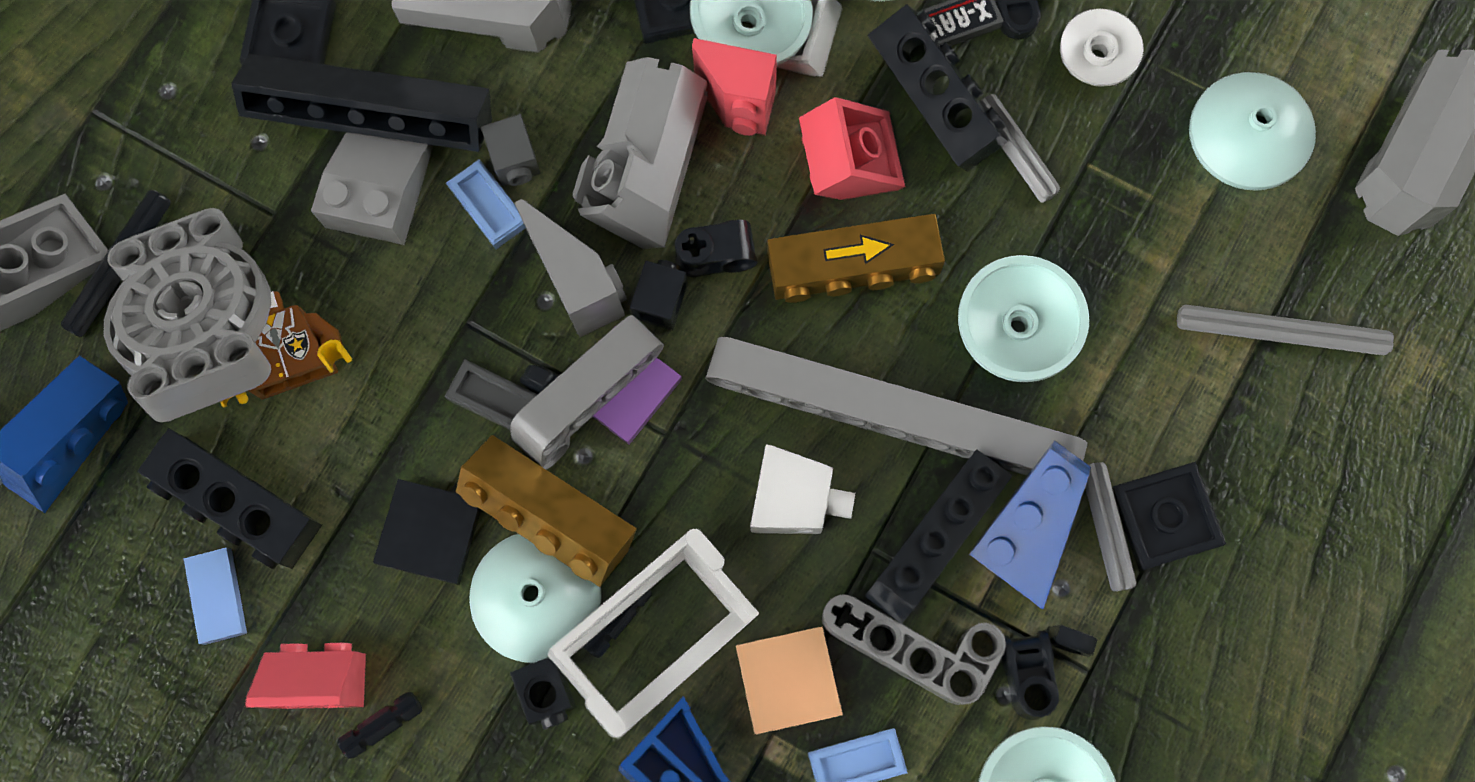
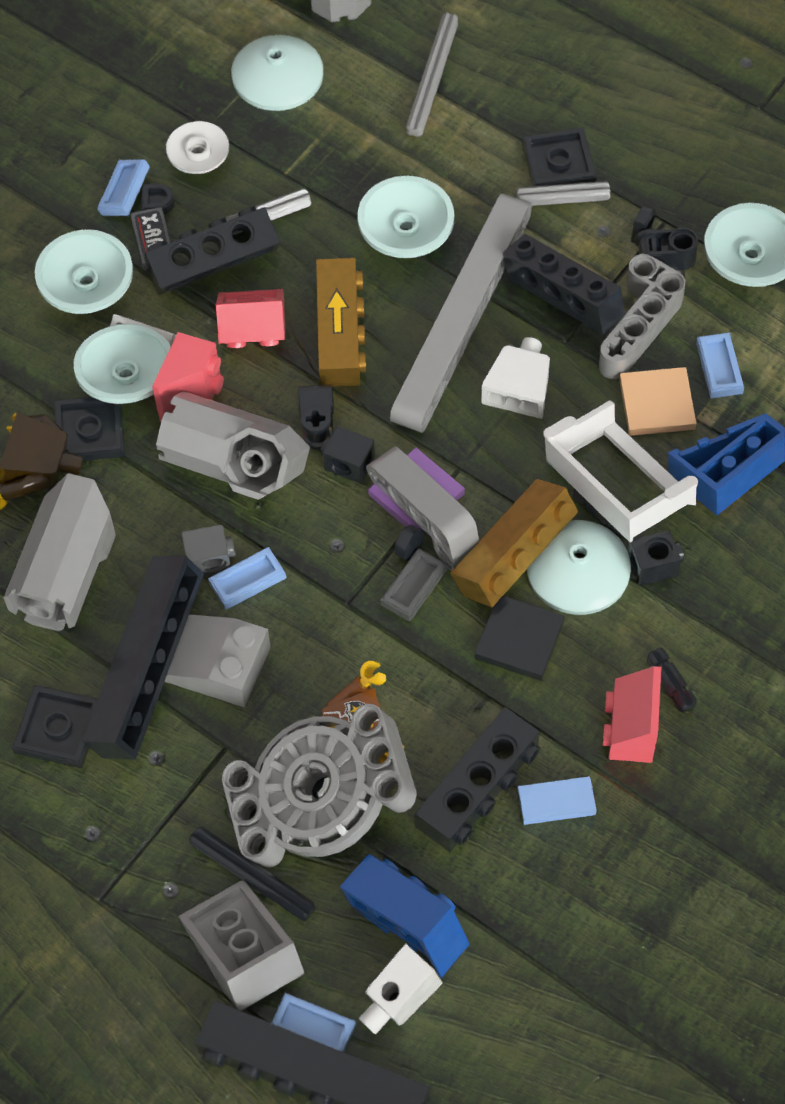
camera: 85 degrees left, 15 degrees down
light grey slope [514,199,627,337] -> none
wedge [969,440,1091,609] -> none

